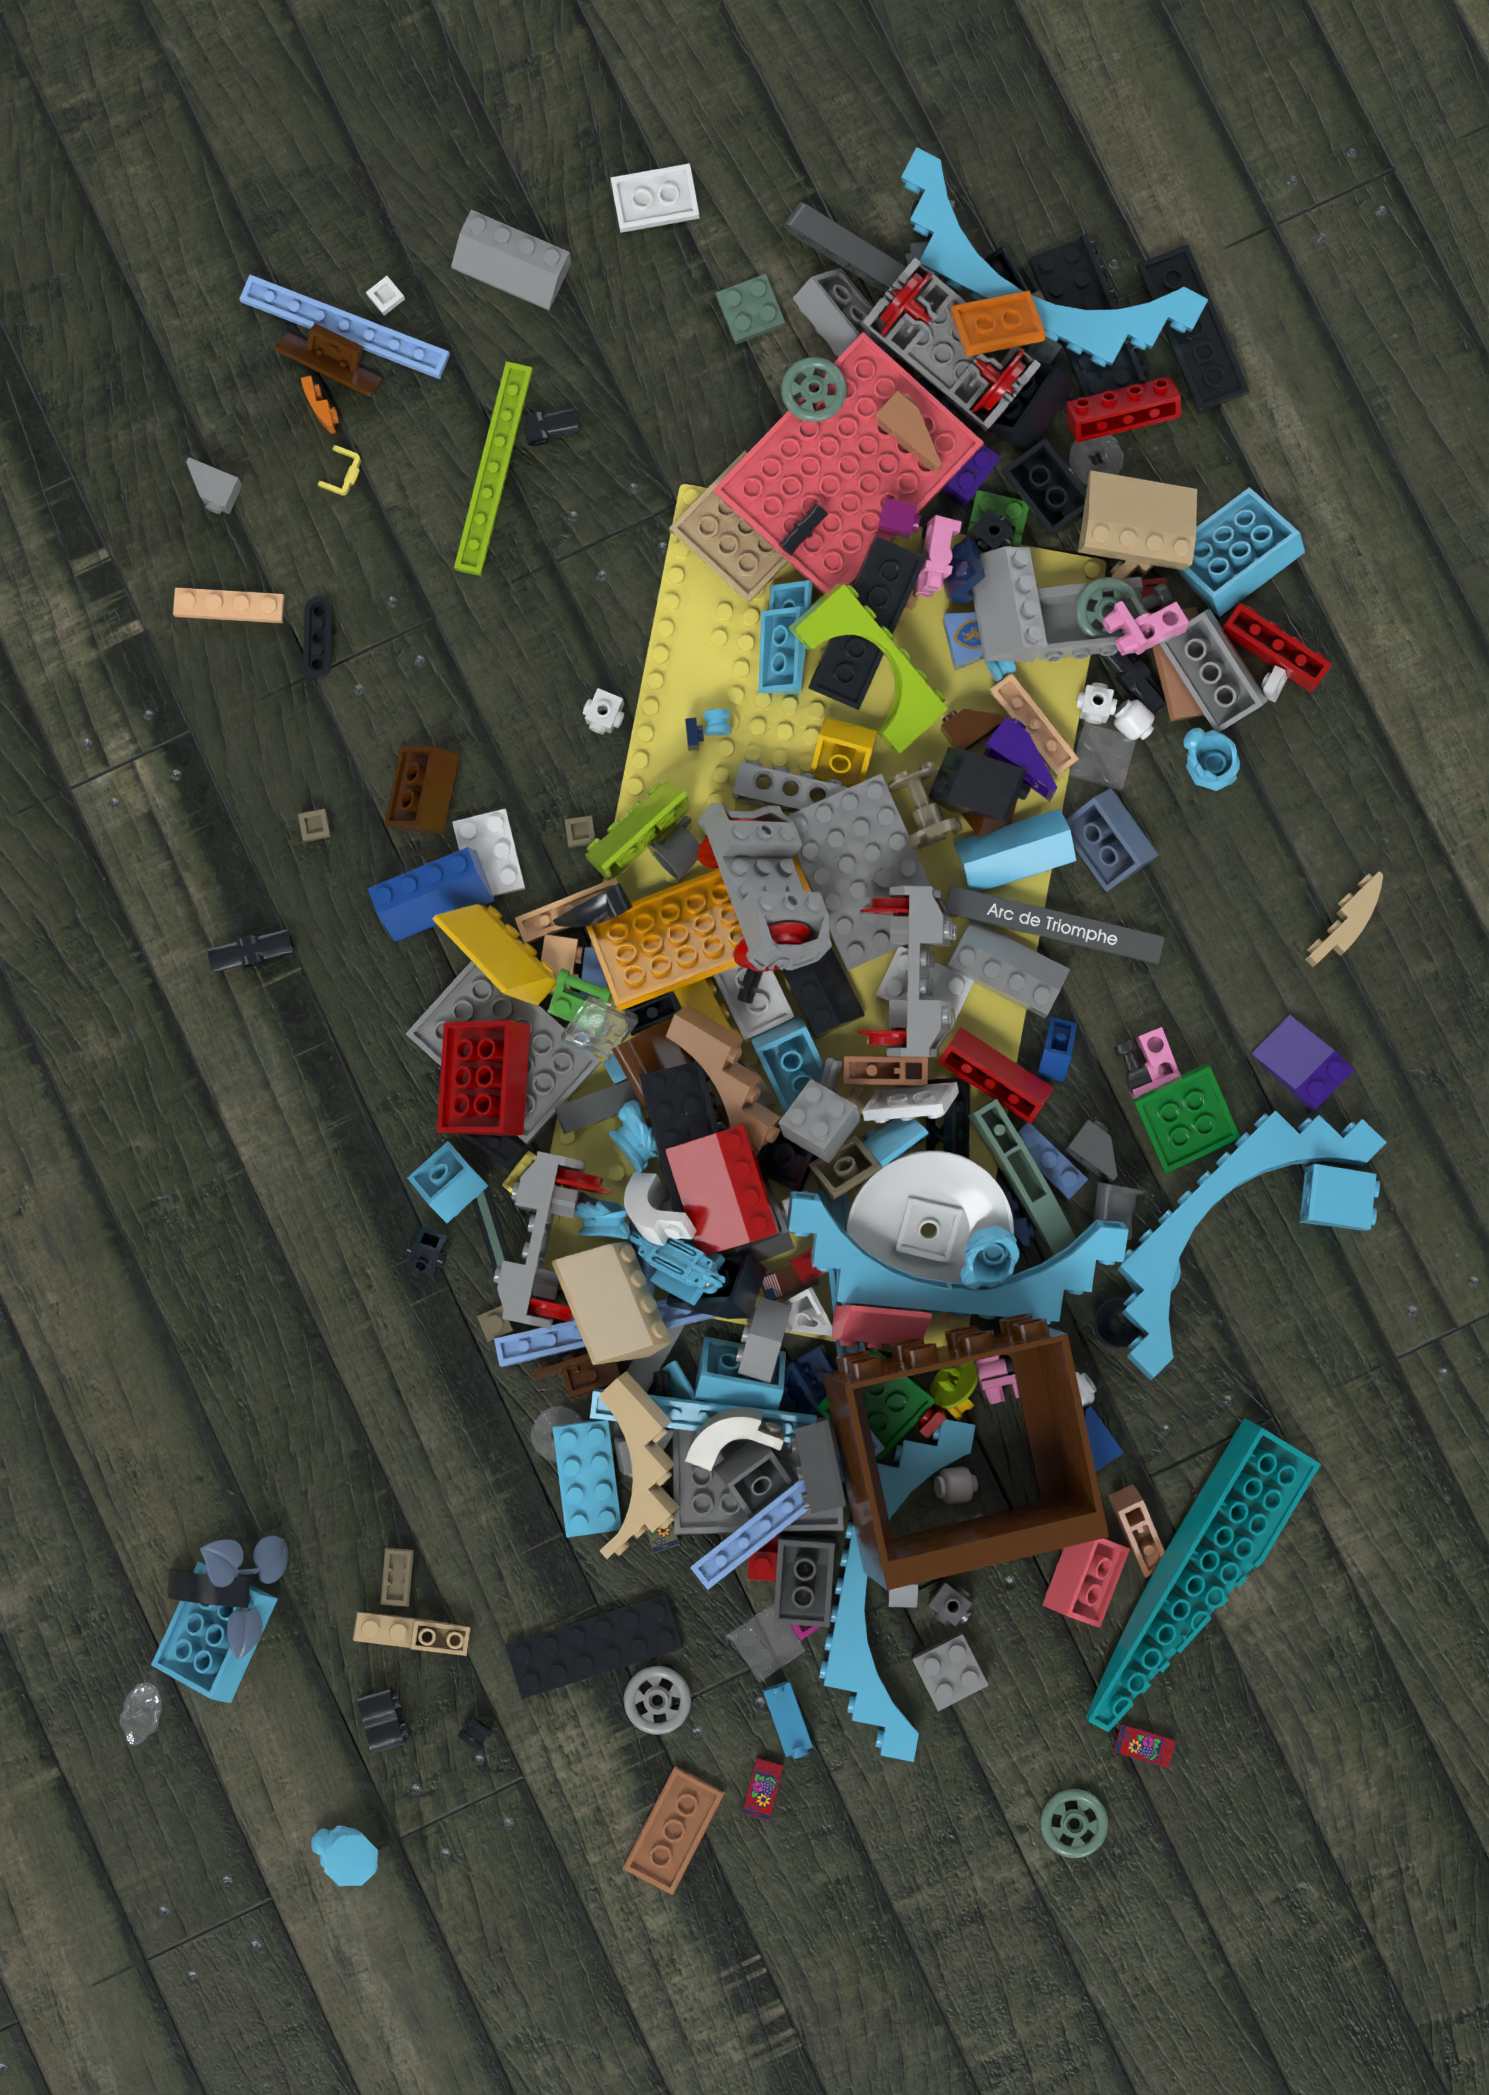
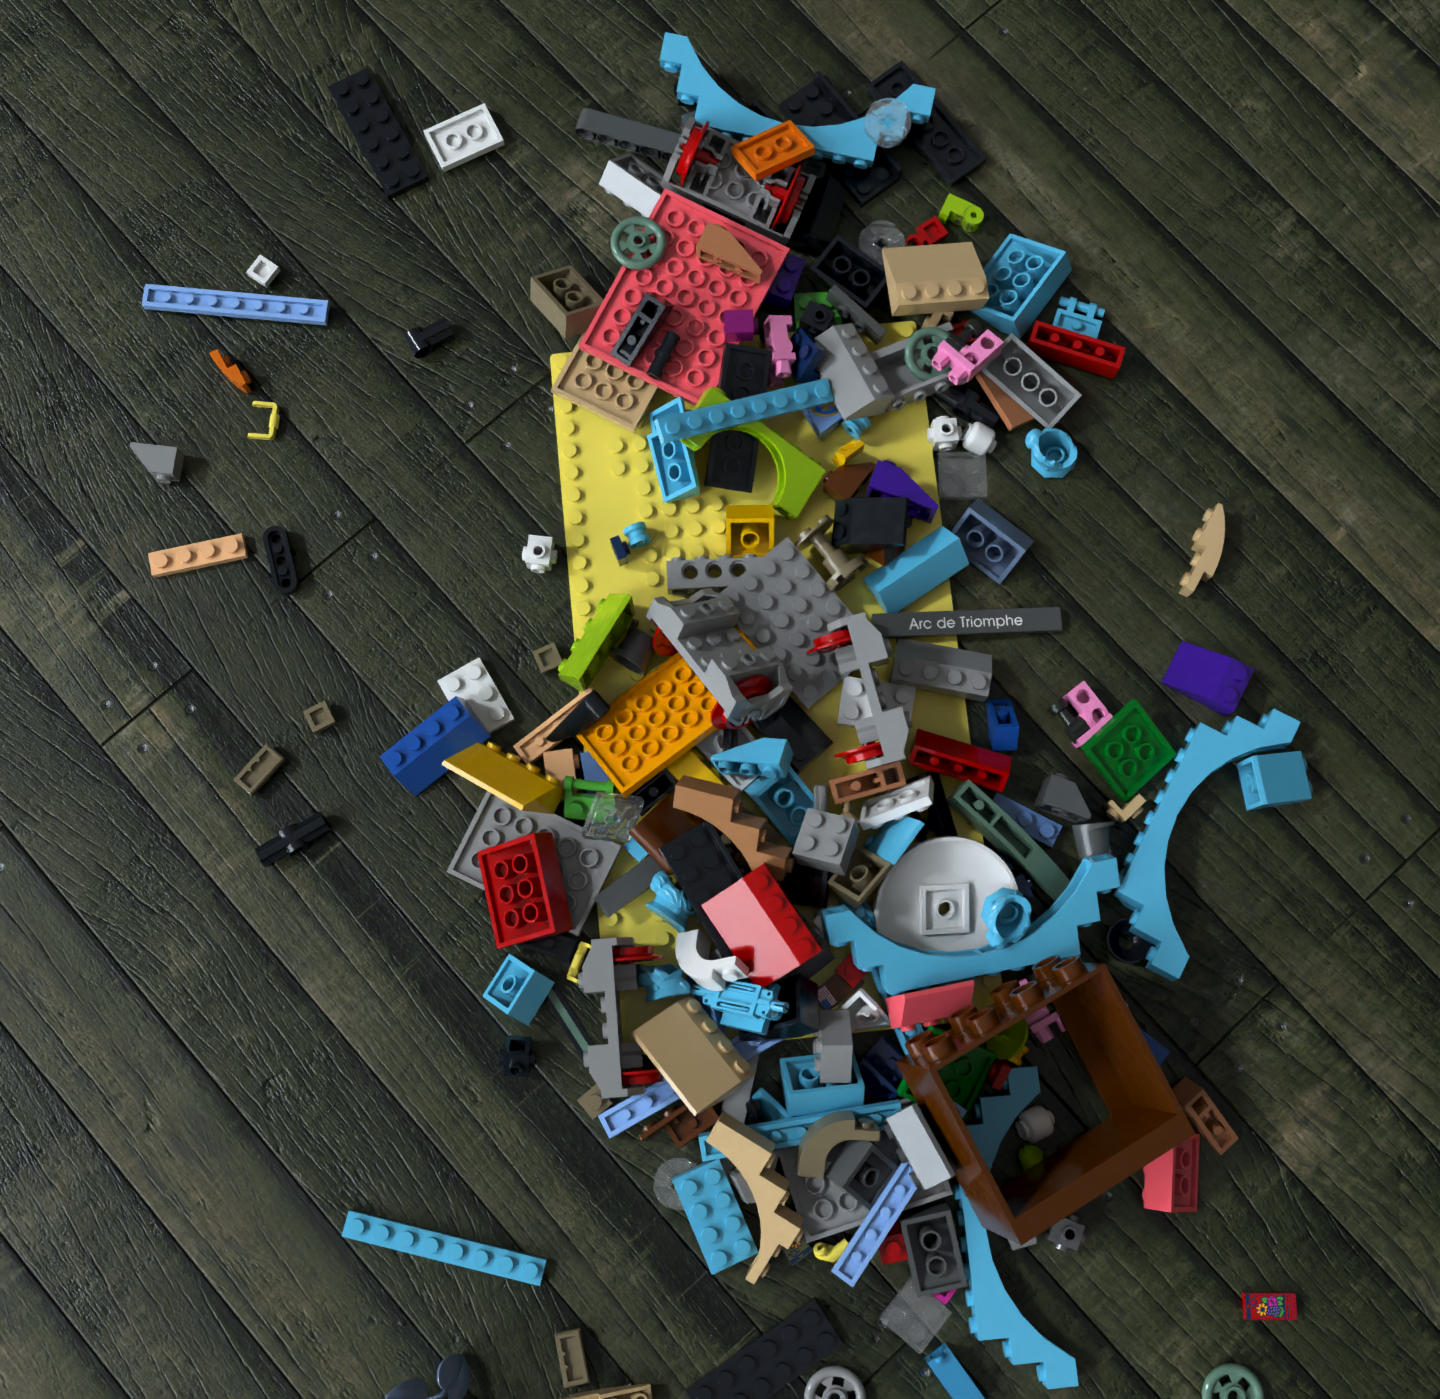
camera: 25 degrees left, 5 degrees down
reddish brown bracket [275,323,382,396] -> none
reddish brown slope [384,746,459,835] -> none
light grey slope [451,210,571,310] -> none
lime plate [454,361,533,576] -> none
sand green plate [716,274,785,345] -> none
light grey brick [911,1632,989,1711] -> none
light nougat plate [989,673,1079,777] -> none
red brick [1066,377,1181,443] -> none
teal wedge [1085,1418,1321,1732] -> none
white plate [1262,666,1287,702] -> none
none -> dark tan plate [233,743,286,796]
none -> black plate [328,67,429,200]
none -> medium azure plate [341,1210,547,1286]
none -> dark tan slope [530,265,603,339]
none -> black slope [610,292,674,367]
none -> medium azure plate [654,378,834,445]
none -> medium azure slope [710,738,794,779]
none -> light yellow arm [813,1238,848,1263]
none -> dark grey plate [826,285,886,345]
none -> yellow slope [831,439,865,467]
none -> clear plate [864,98,911,148]
none -> red plate [906,216,949,246]
none -> lime leg [938,193,984,233]
none -> lime plate [1018,1144,1043,1171]
none -> medium azure plate [1052,296,1105,339]
none -> tan bracket [1103,794,1146,823]

